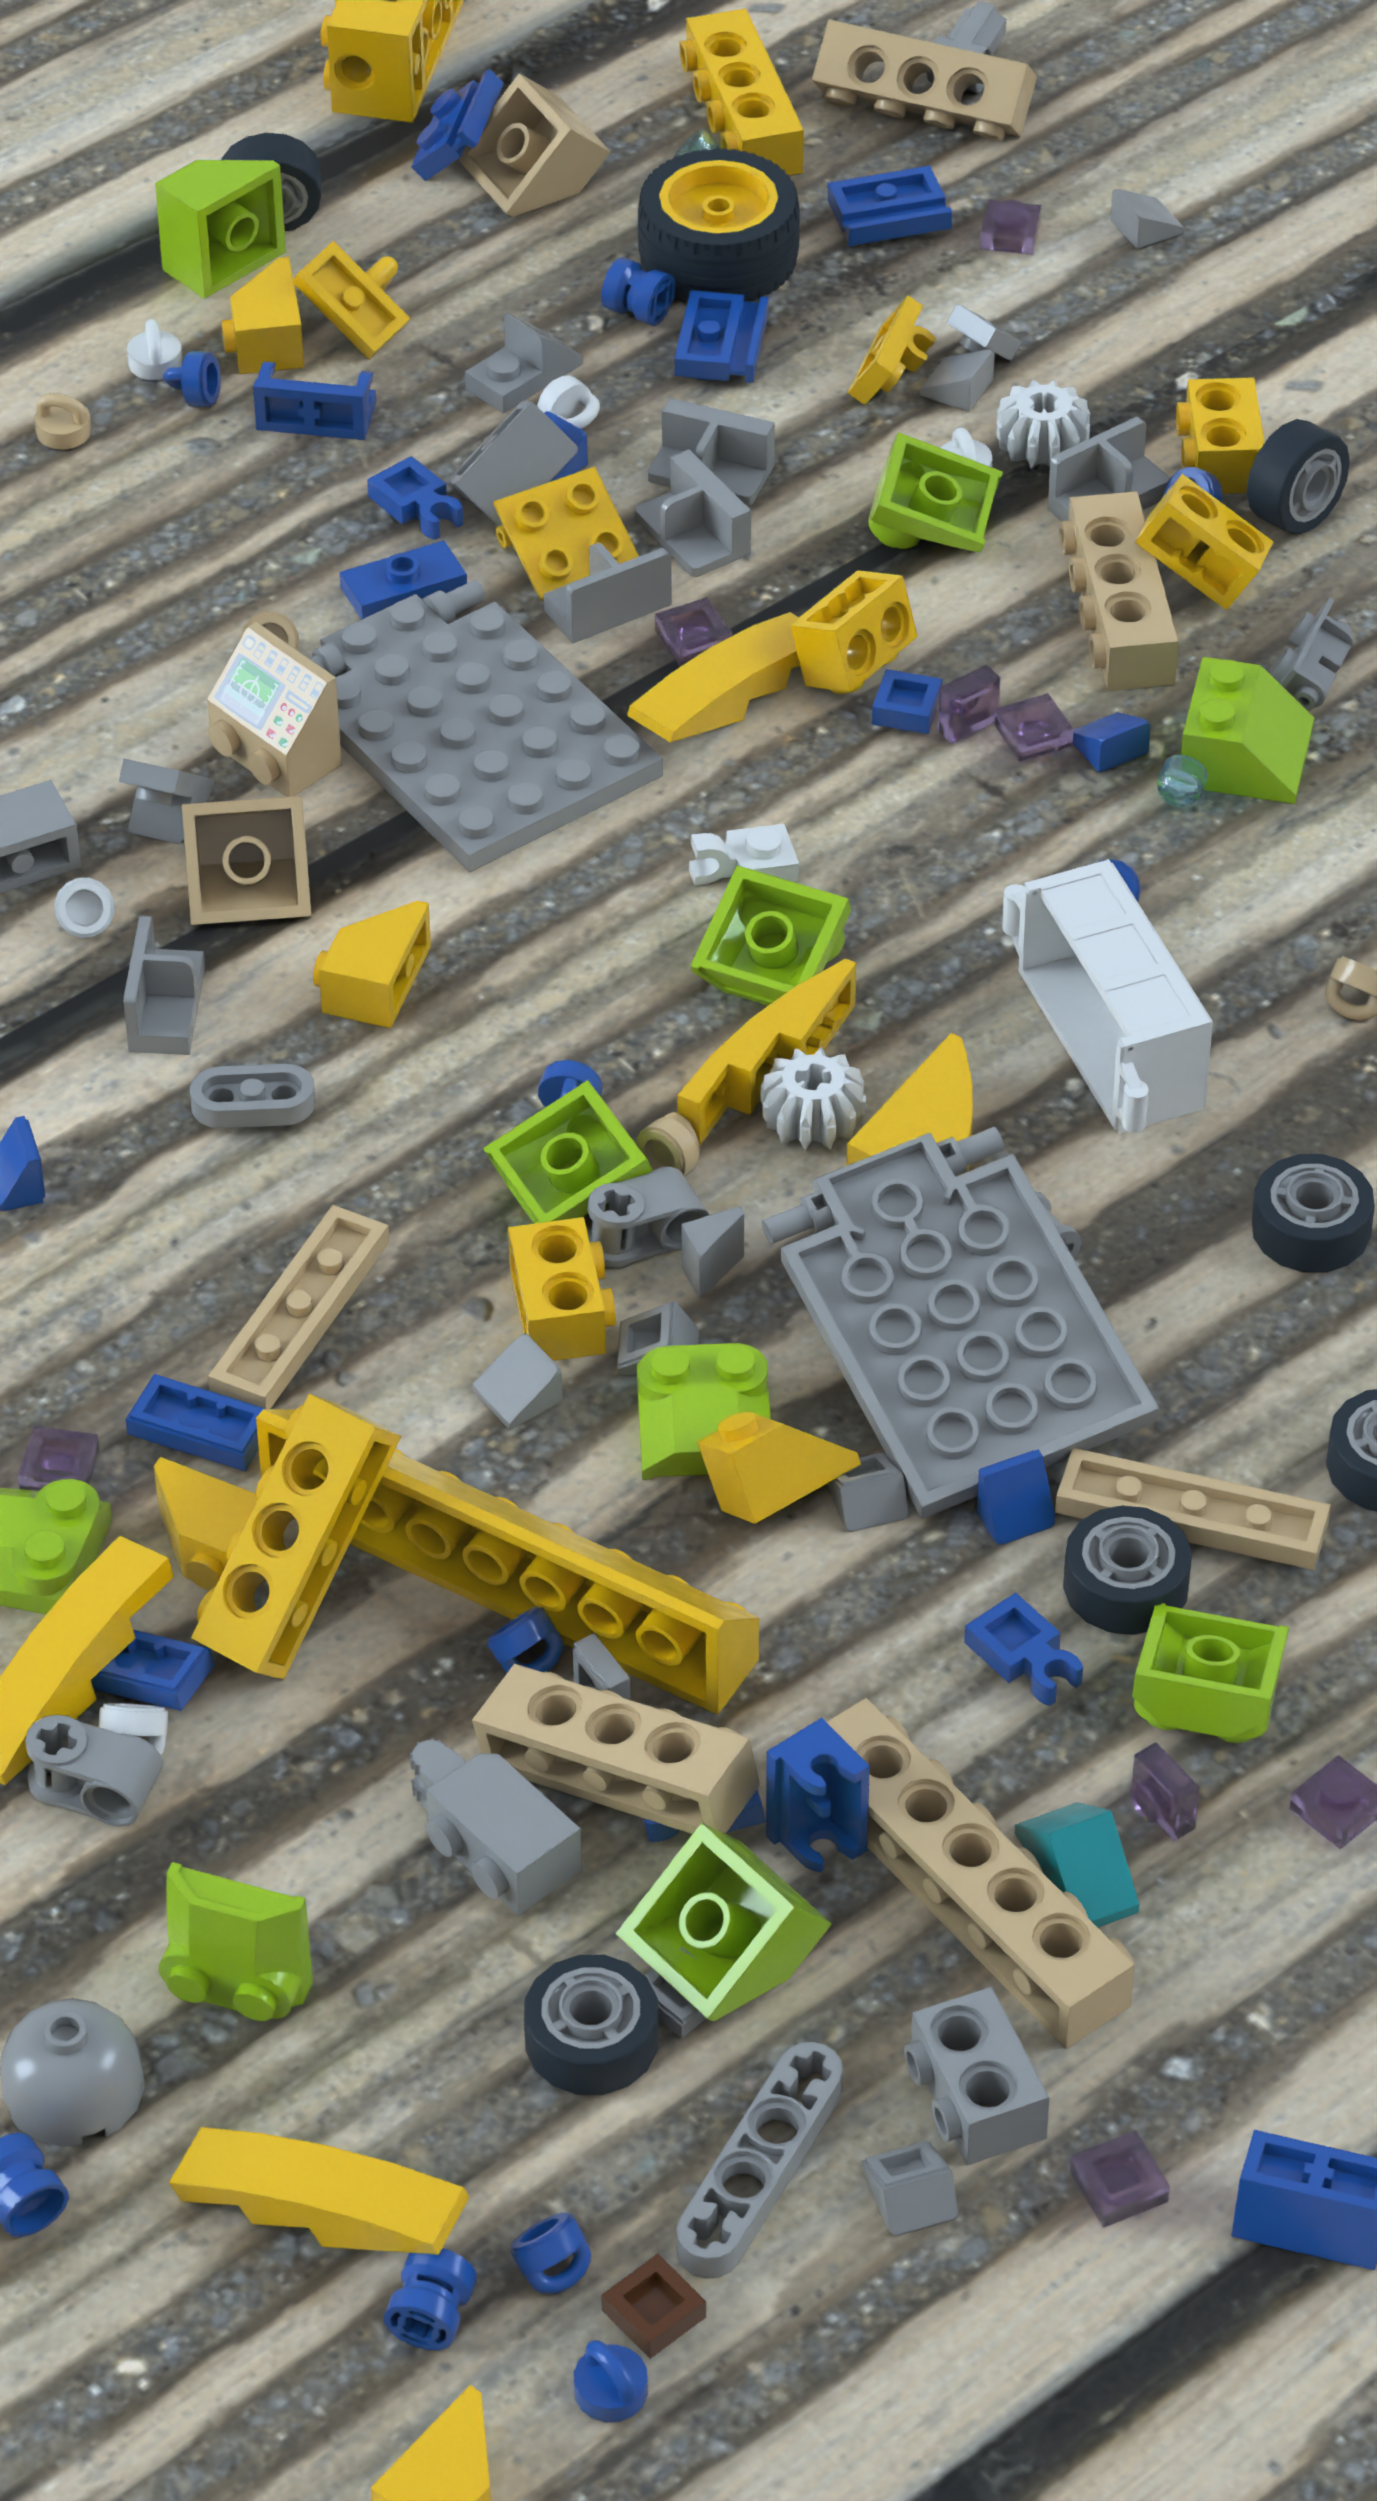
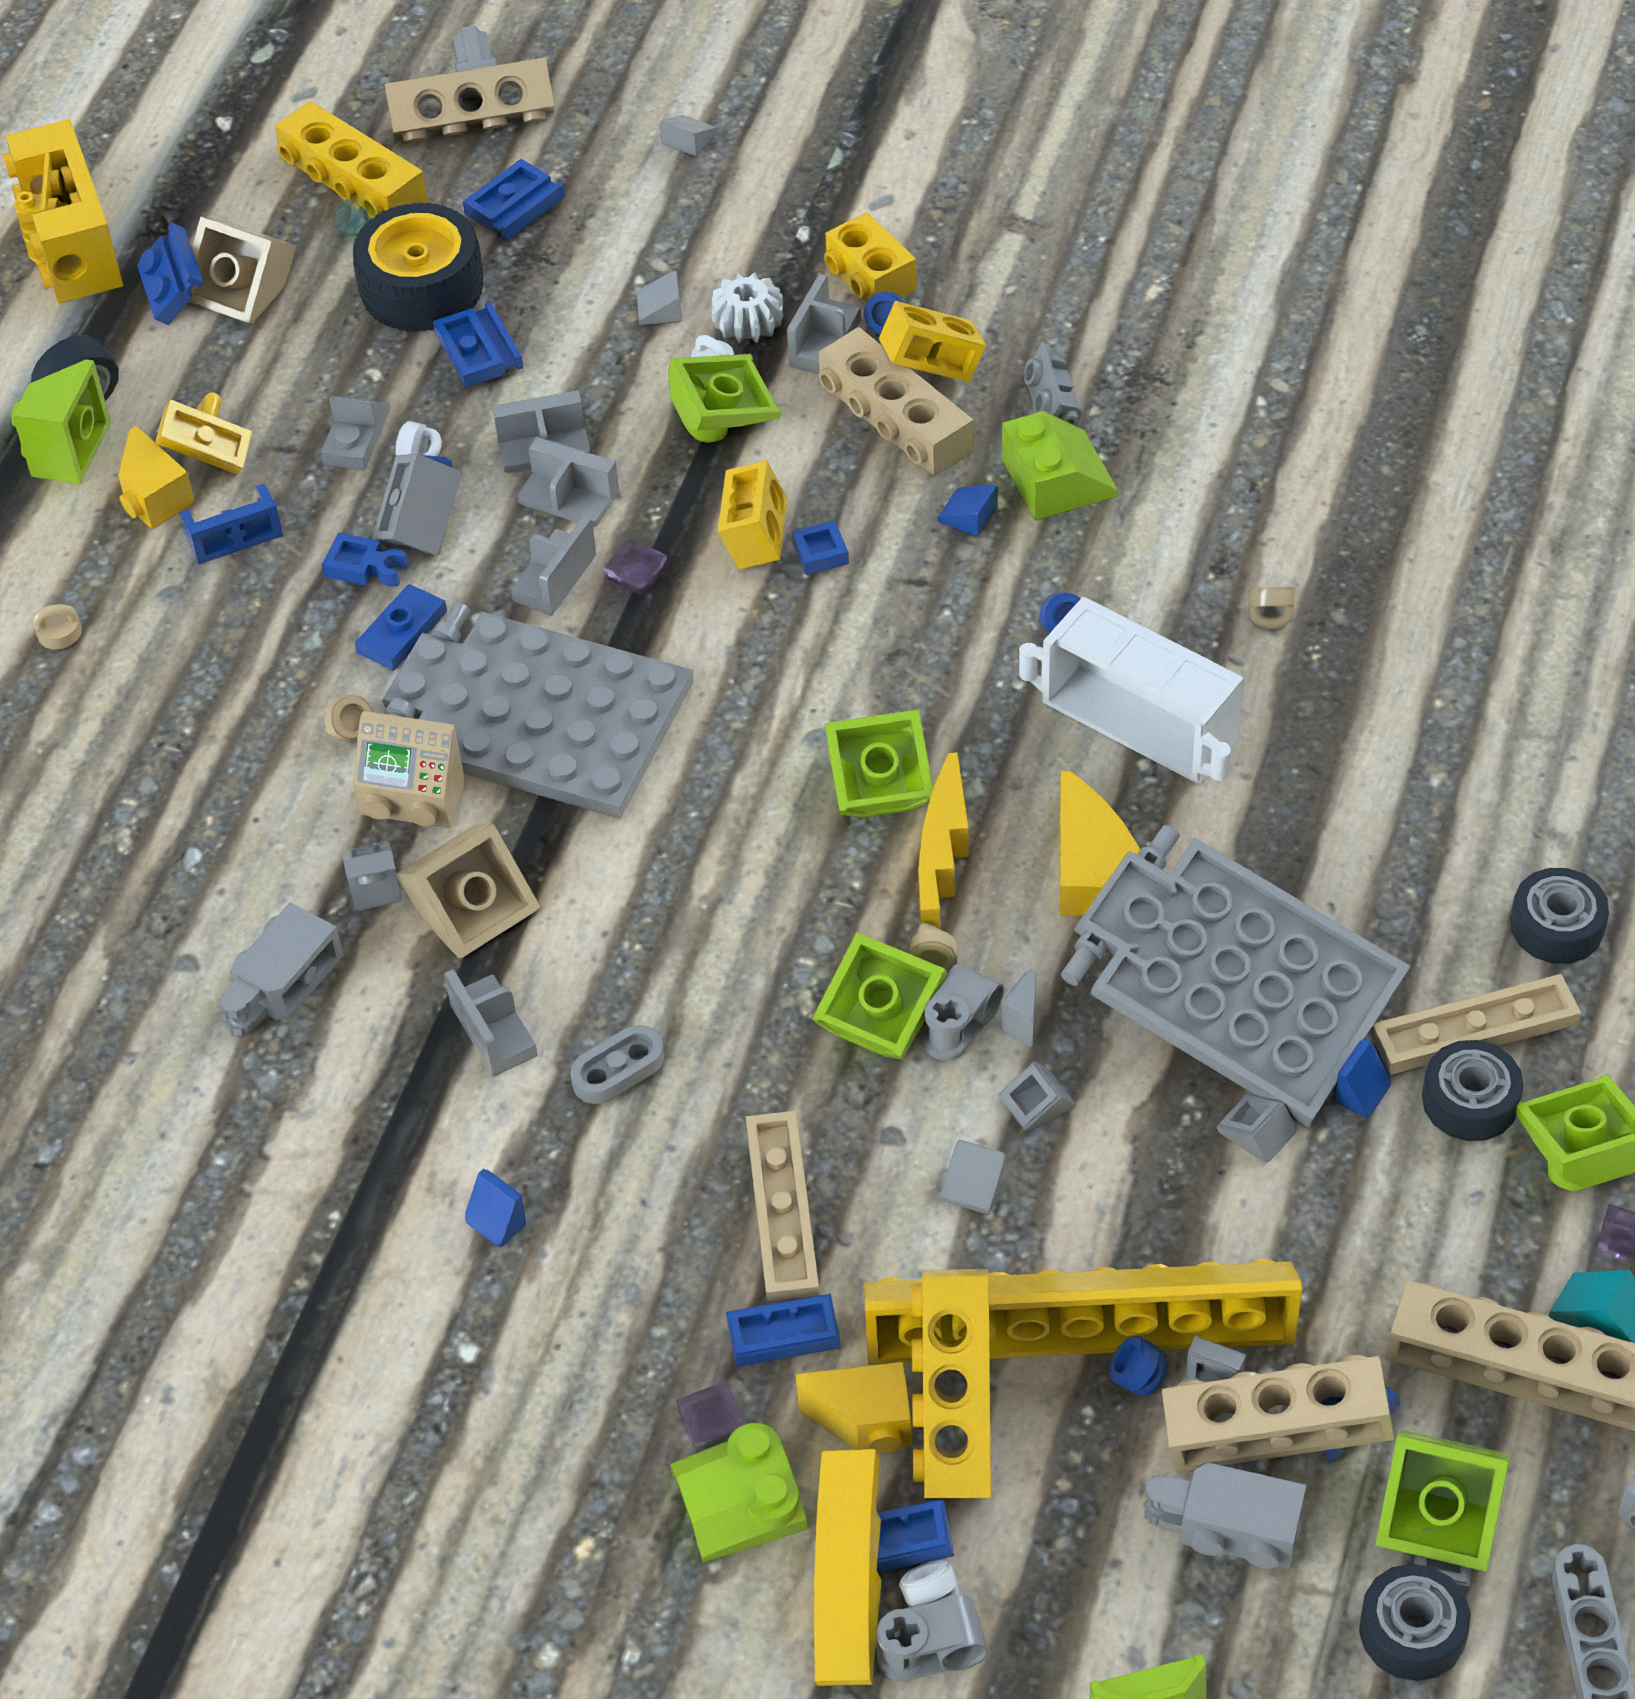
camera: 30 degrees left, 5 degrees up
white tile [54,877,115,938] -> none
white tile [127,319,183,380] -> none
blue tile [163,352,221,407] -> none
yellow slope [313,900,431,1028] -> none
yellow hinge [493,466,639,601] -> none
yellow brick [508,1217,616,1361] -> none
blue tile [538,1060,602,1107] -> none
blue wheel [601,257,675,326] -> none
yellow slope [627,612,800,743] -> none
lime slope [637,1343,770,1480] -> none
white plate [689,824,799,886] -> none
yellow slope [697,1412,861,1524] -> none
white gear [760,1046,866,1151] -> none
blue hinge [766,1717,870,1872] -> none
yellow plate [847,295,936,405] -> none
clear purple plate [938,665,1001,744] -> none
light grey plate [946,304,1022,361] -> none
blue plate [964,1592,1083,1706] -> none
clear purple plate [980,199,1041,255] -> none
clear purple plate [994,693,1073,762] -> none
clear light blue hinge [1157,755,1208,807] -> none
black wheel [1247,419,1350,534] -> none
black wheel [1252,1154,1375,1272] -> none

